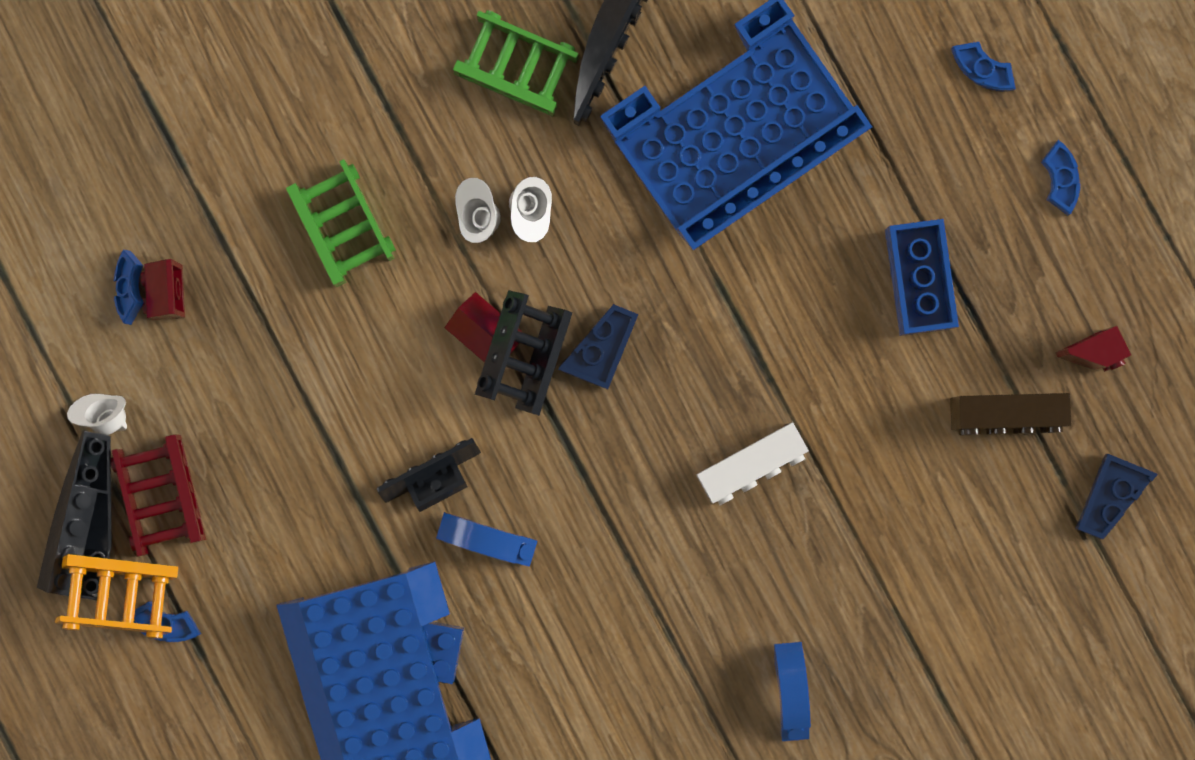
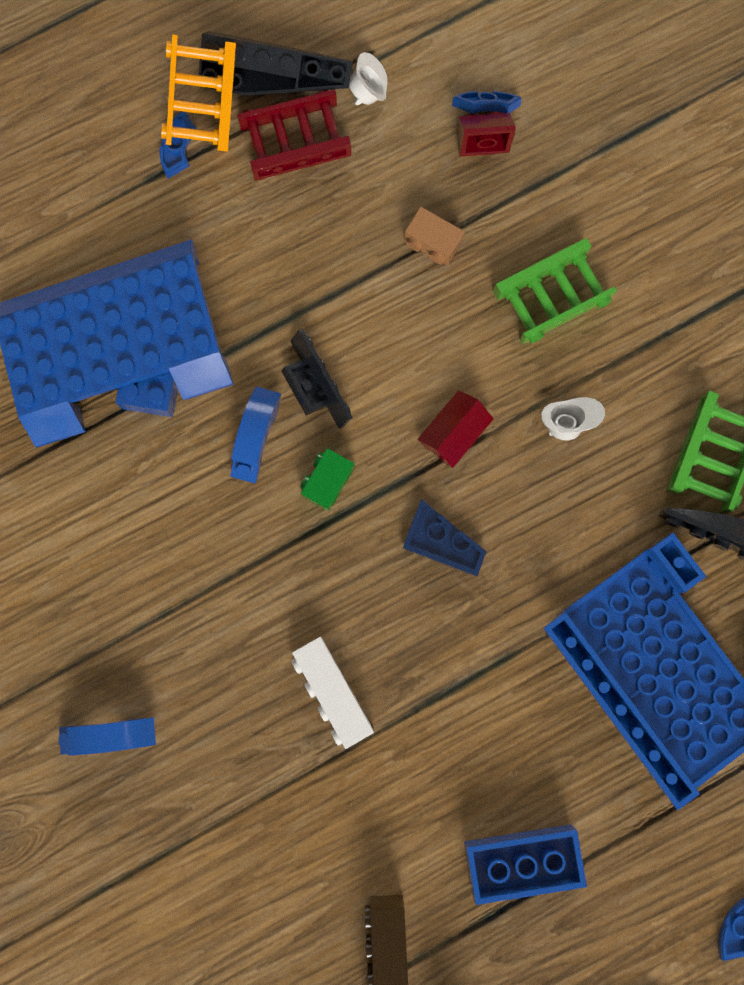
camera: 90 degrees right, 5 degrees down
black fence [474,290,573,416] -> none
white piece [509,177,552,242] -> none
none -> green brick [300,448,355,512]
none -> medium nougat brick [404,207,465,266]

